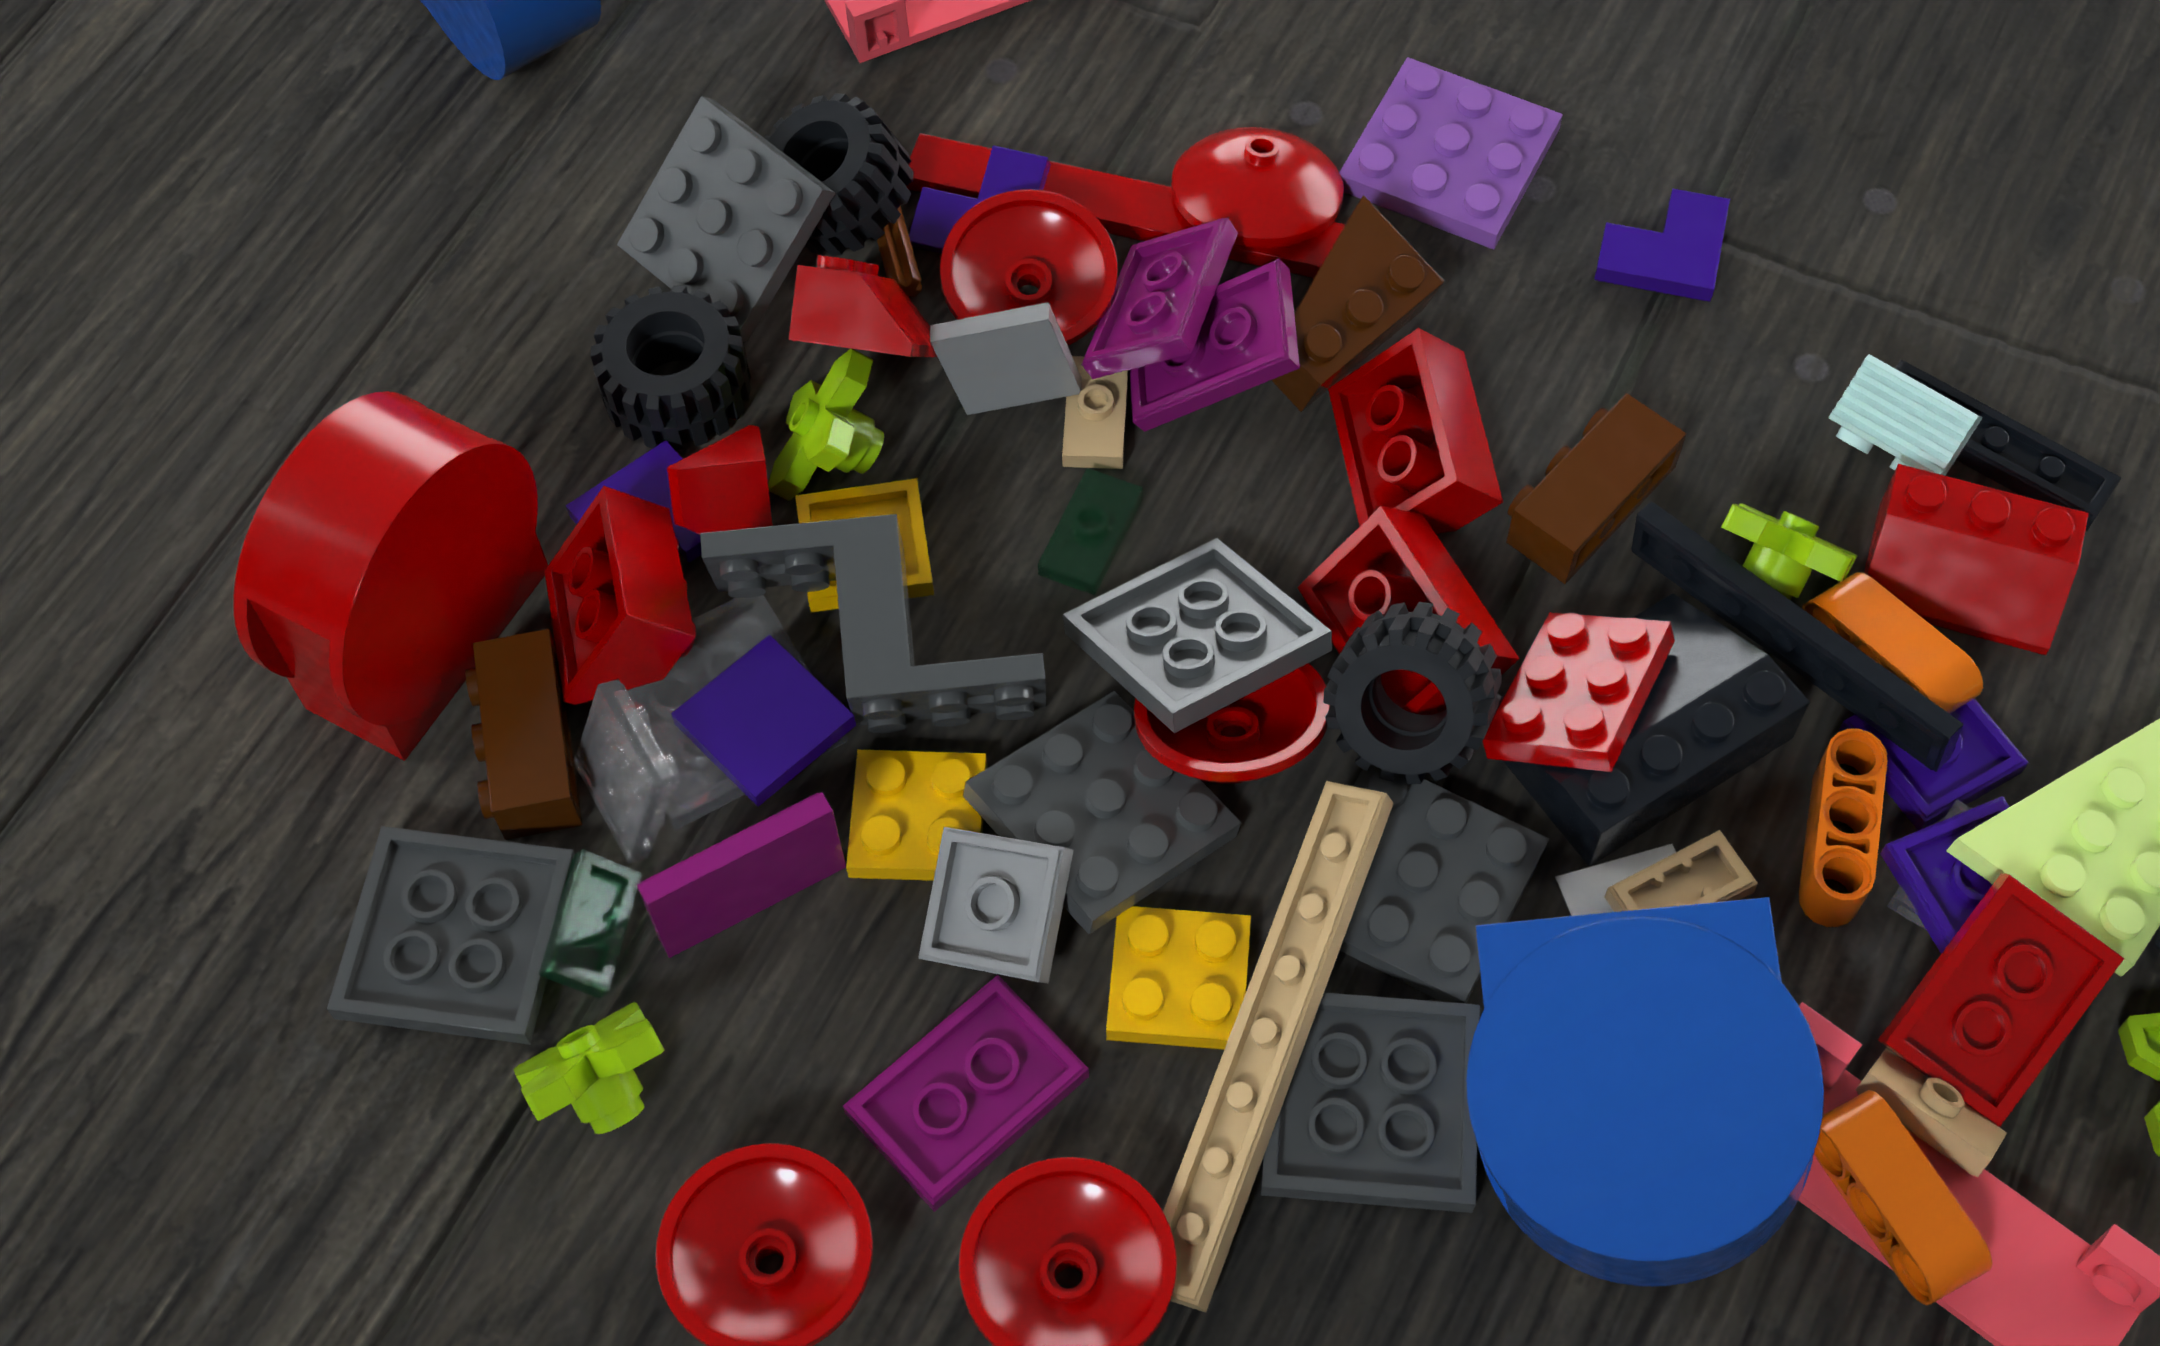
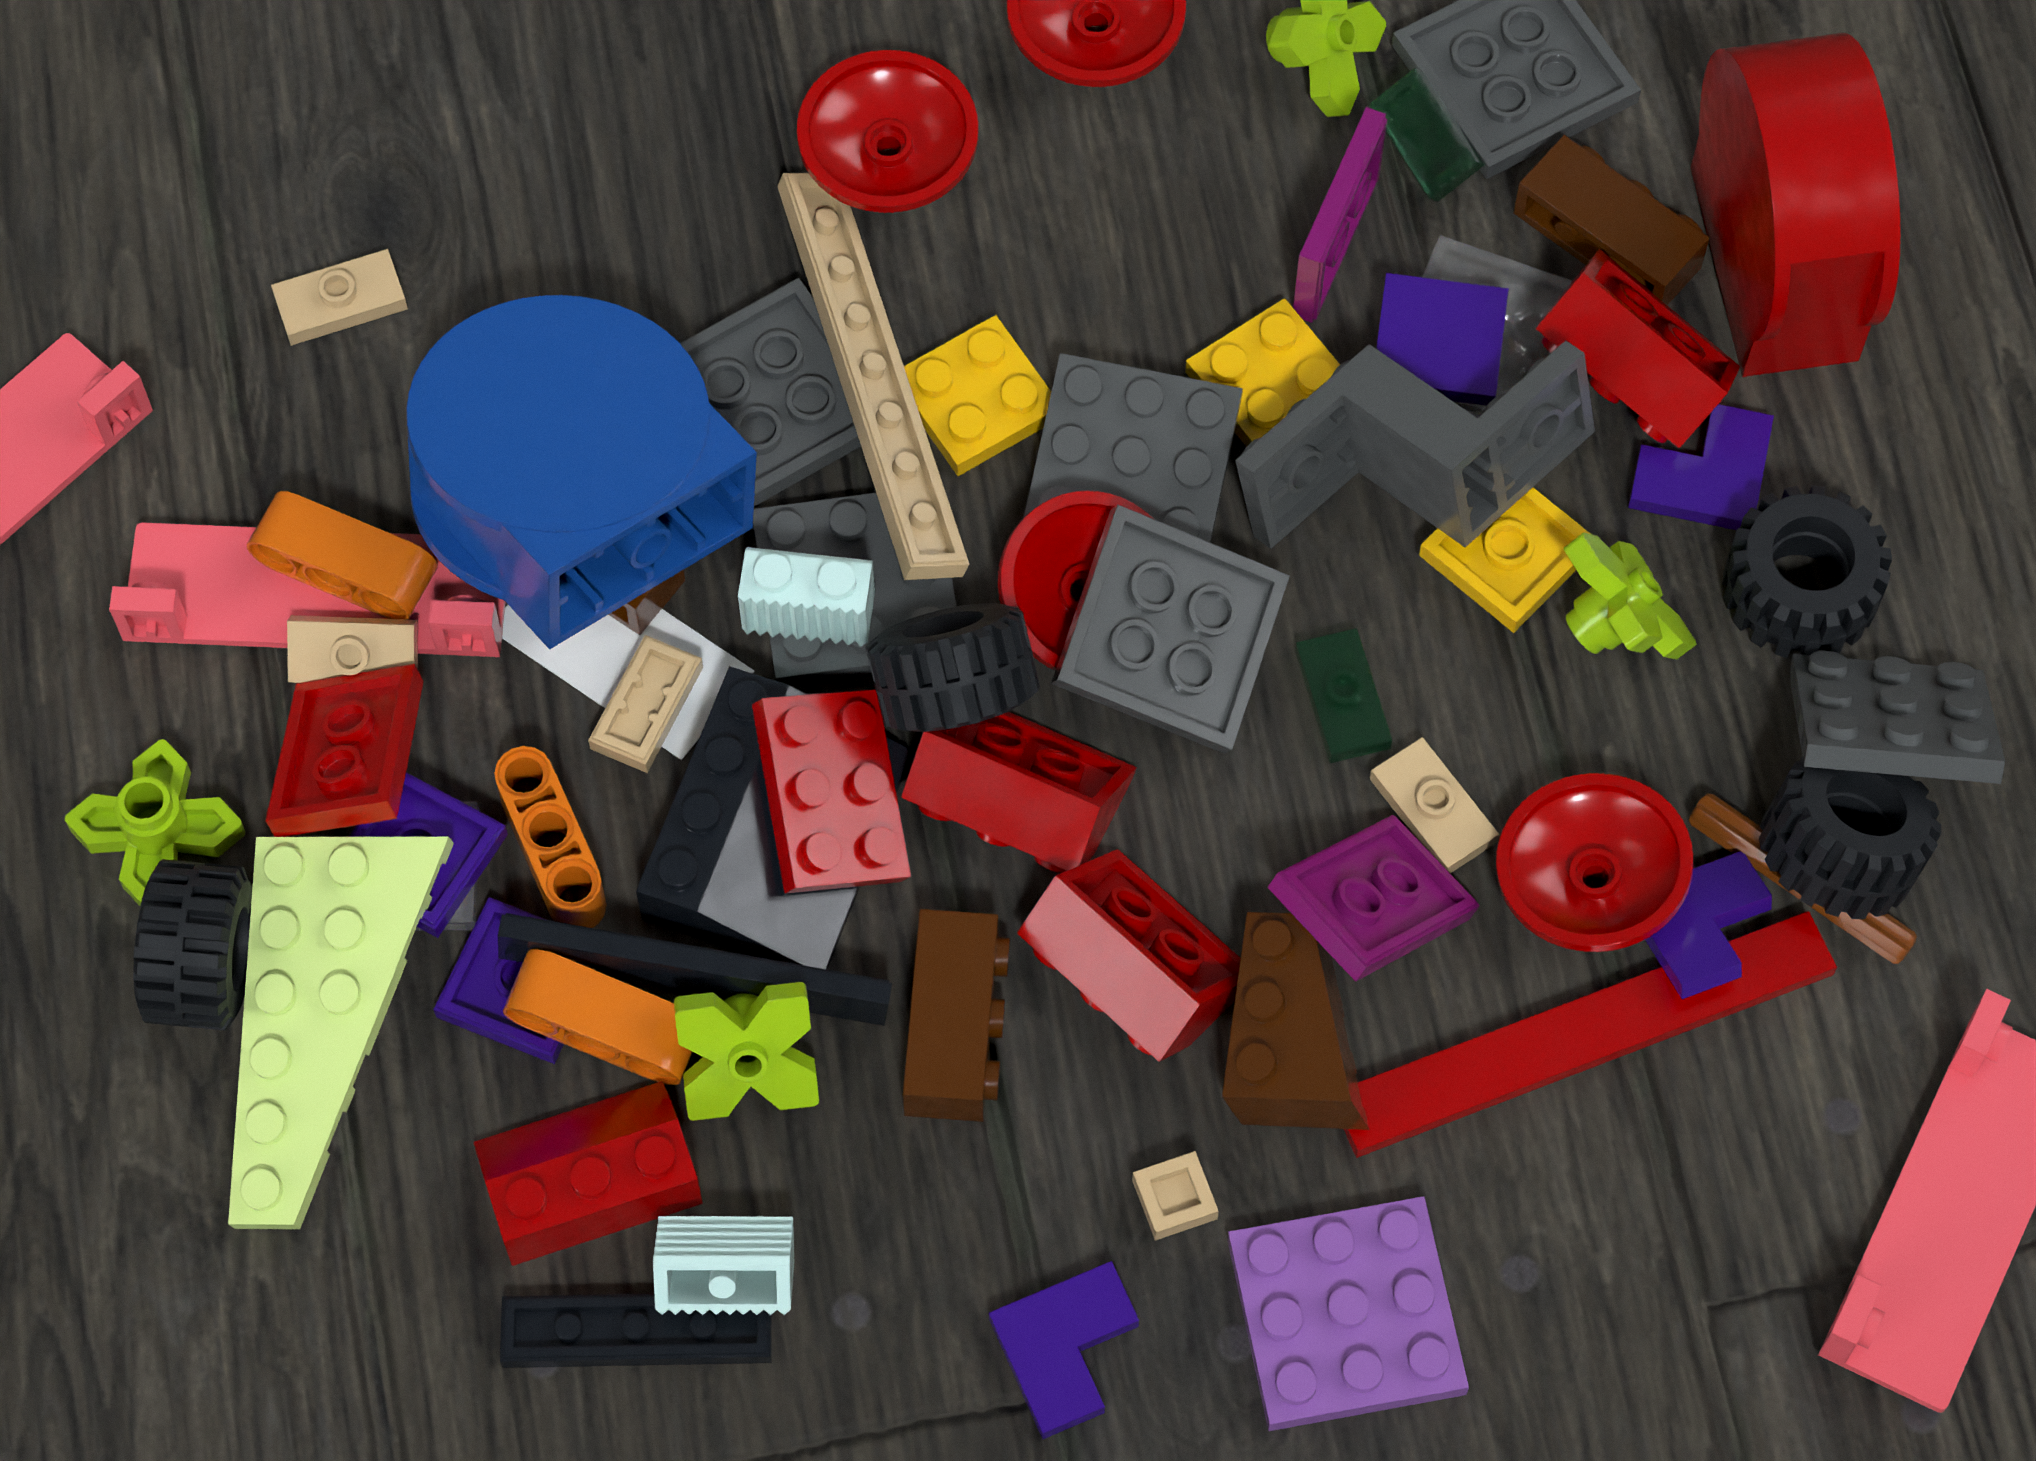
camera: 140 degrees right, 5 degrees up
clear tile [574,679,679,864] -> none
red slope [667,425,773,535] -> none
red slope [789,255,937,357] -> none
magenta tile [843,975,1089,1212] -> none
light grey tile [918,827,1073,984] -> none
light grey tile [930,302,1082,415] -> none
magenta tile [1081,218,1238,379] -> none
red dish [1171,127,1344,248] -> none
none -> light aqua brick [738,547,875,647]
none -> tan plate [1132,1151,1219,1241]

